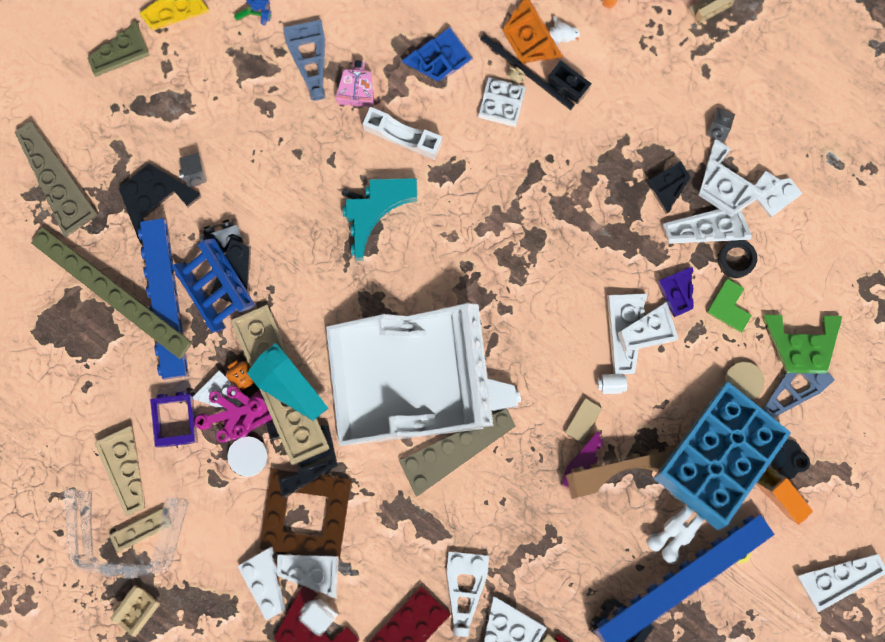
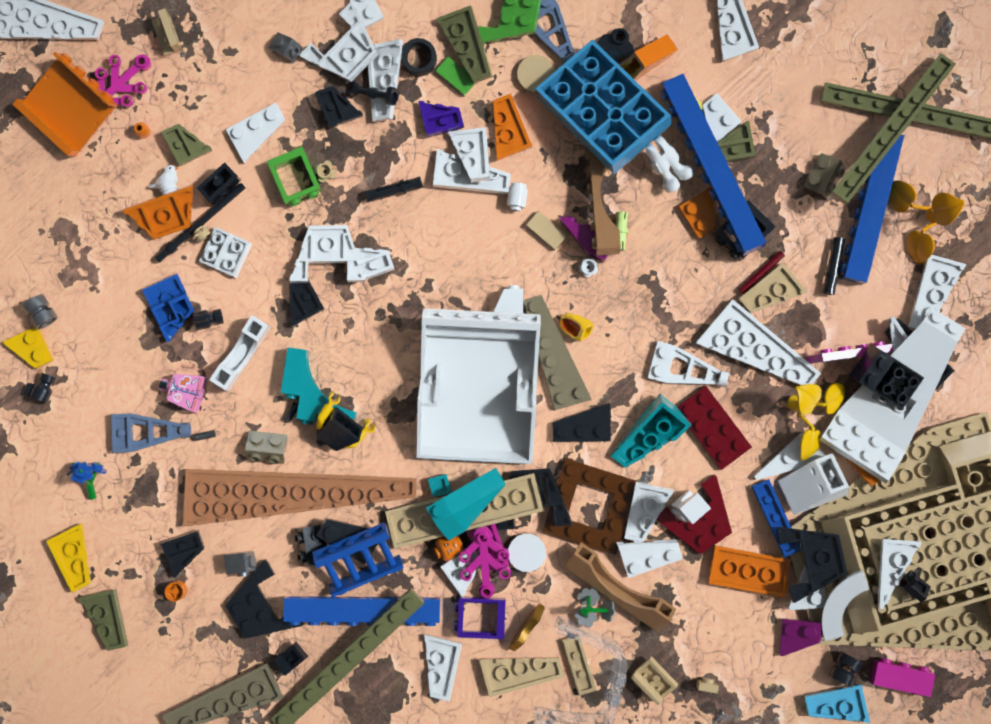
camera: 80 degrees left, 5 degrees up
none -> olive wing [161,124,212,167]
none -> black wing [161,529,205,578]
none -> orange wheel [165,580,188,602]
none -> nougat wing [183,469,417,527]
none -> dark grey piece [189,430,220,441]
none -> black piece [193,308,224,330]
none -> white wing [226,103,286,163]
none -> dark tan bracket [245,431,288,464]
none -> bright green window [267,146,322,207]
none -> black bracket [273,642,308,676]
none -> black wing [289,279,325,327]
none -> white wing [290,225,365,283]
none -> tan plate [314,161,336,183]
none -> black torso [316,391,376,451]
none -> black piece [346,81,400,106]
none -> white wing [355,248,395,280]
none -> black pin [365,176,423,202]
none -> white wing [424,634,463,701]
none -> teal plate [428,474,452,498]
none -> olive wing [436,5,493,83]
none -> orange wing [493,93,532,161]
none -> pearl gold tile [509,603,545,651]
none -> black wing [553,403,611,442]
none -> yellow rock [560,313,594,341]
none -> medium nougat arch [564,542,676,633]
none -> light grey plant [575,588,615,628]
none -> white plate [579,258,598,277]
none -> teal wedge [611,393,691,468]
none -> yellowish green pin [616,211,628,251]
none -> orange wing [678,188,715,239]
none -> white wing [702,93,742,142]
none -> olive wing [717,121,756,162]

